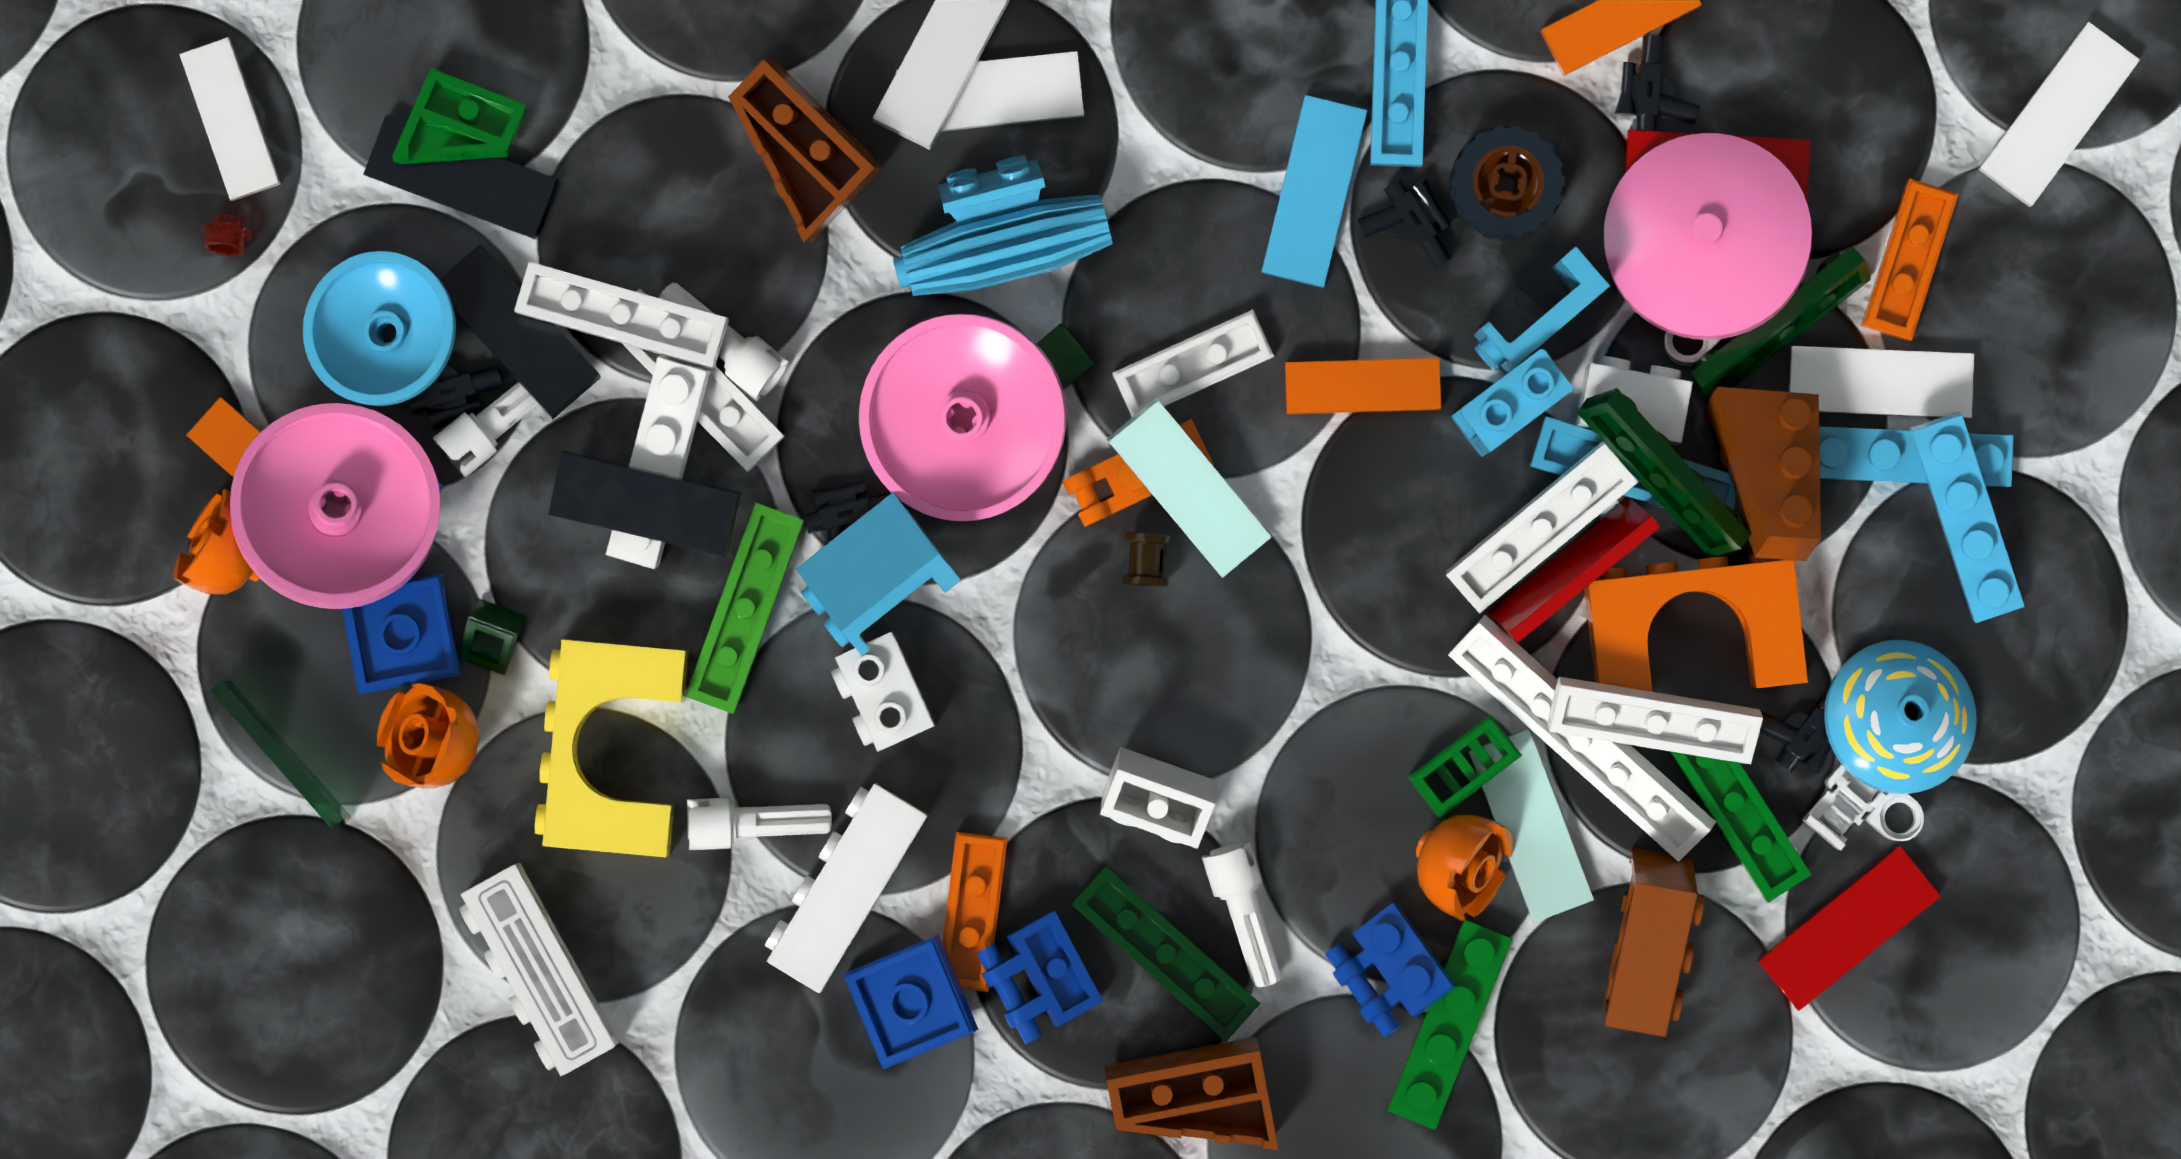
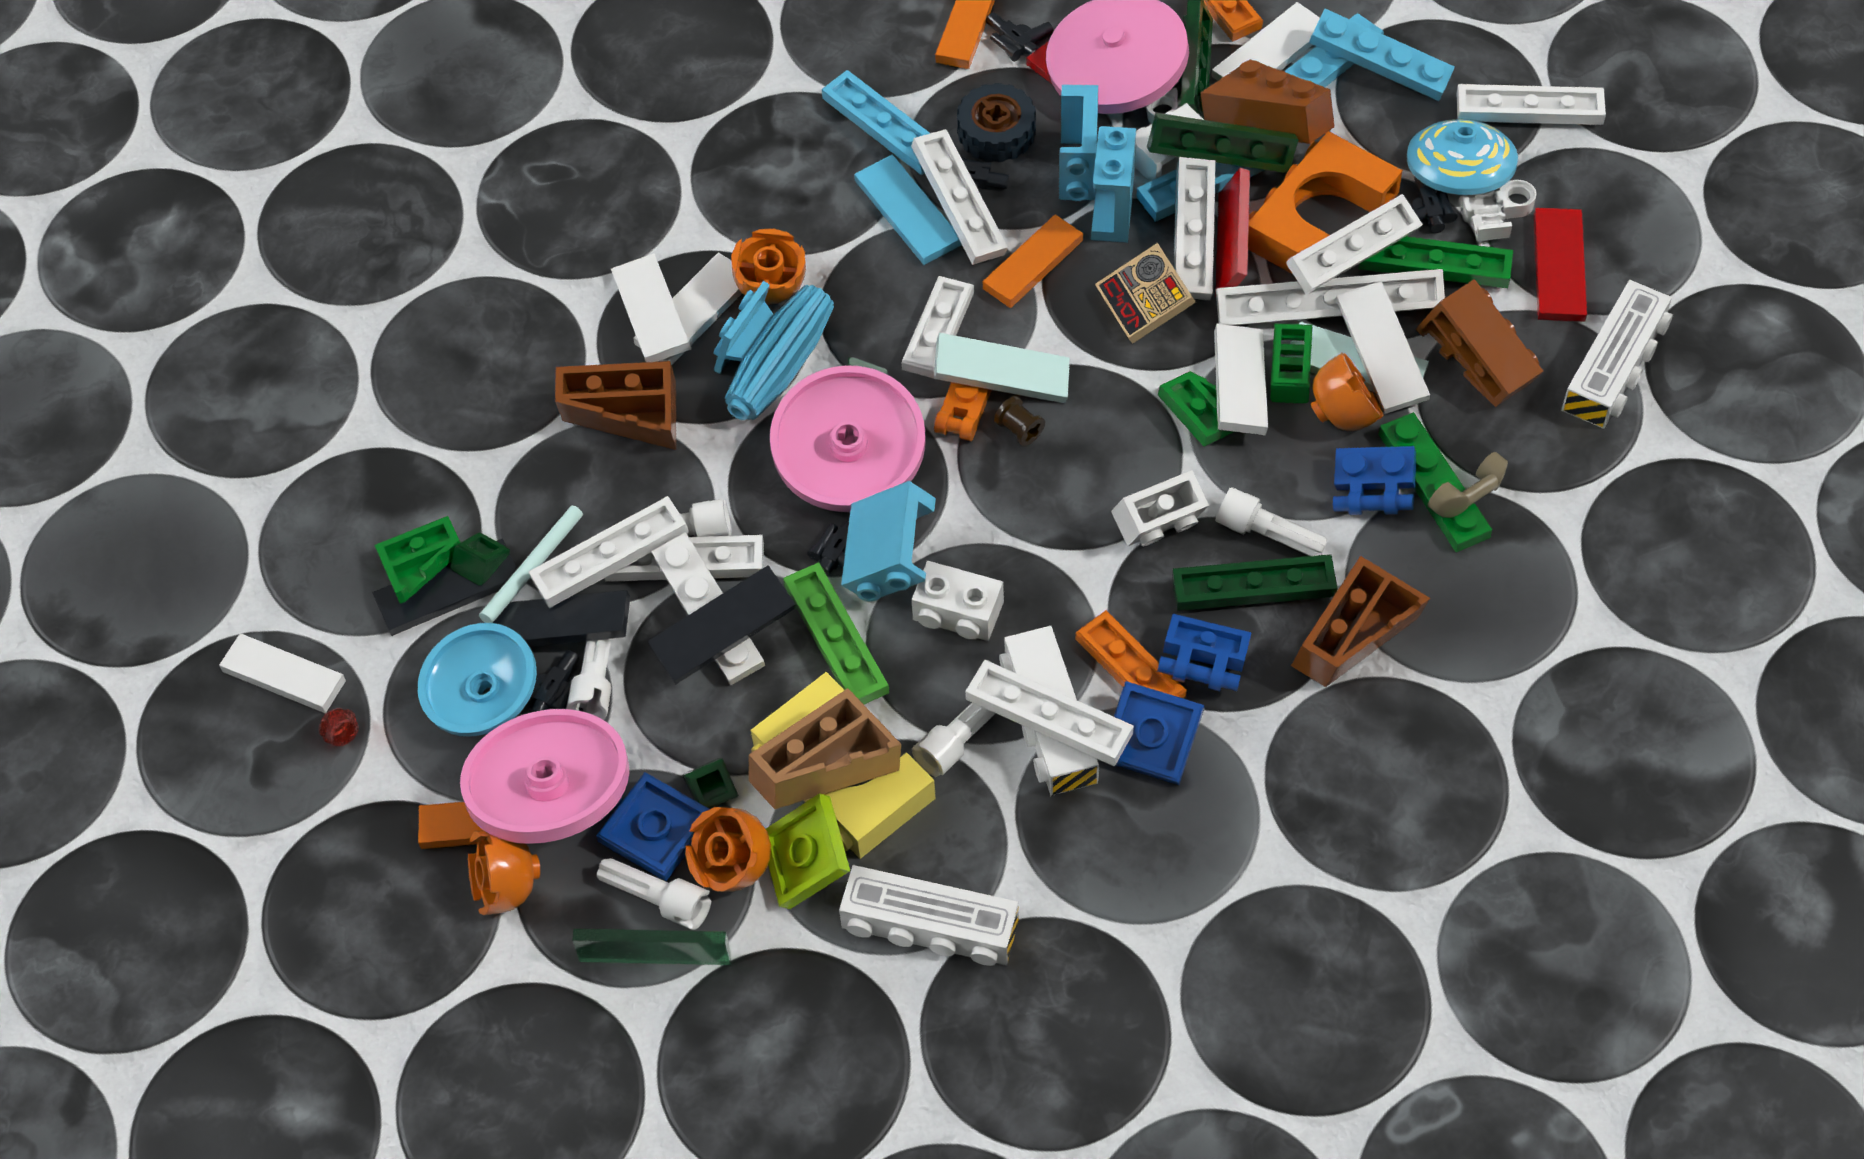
camera: 40 degrees left, 30 degrees down
none -> dark green slope [451,532,510,586]
none -> light aqua bar [479,505,583,623]
none -> white piece [597,858,712,930]
none -> orange cylinder [731,229,806,305]
none -> medium nougat wedge [749,688,901,809]
none -> lime plate [766,794,850,909]
none -> white plate [911,129,1008,265]
none -> white plate [965,660,1134,766]
none -> tile [1095,243,1196,344]
none -> green wing [1158,371,1235,447]
none -> white piece [1214,324,1268,435]
none -> white piece [1336,281,1430,414]
none -> dark tan bar [1428,452,1508,518]
none -> white plate [1456,84,1606,125]
none -> white brick [1561,280,1673,429]

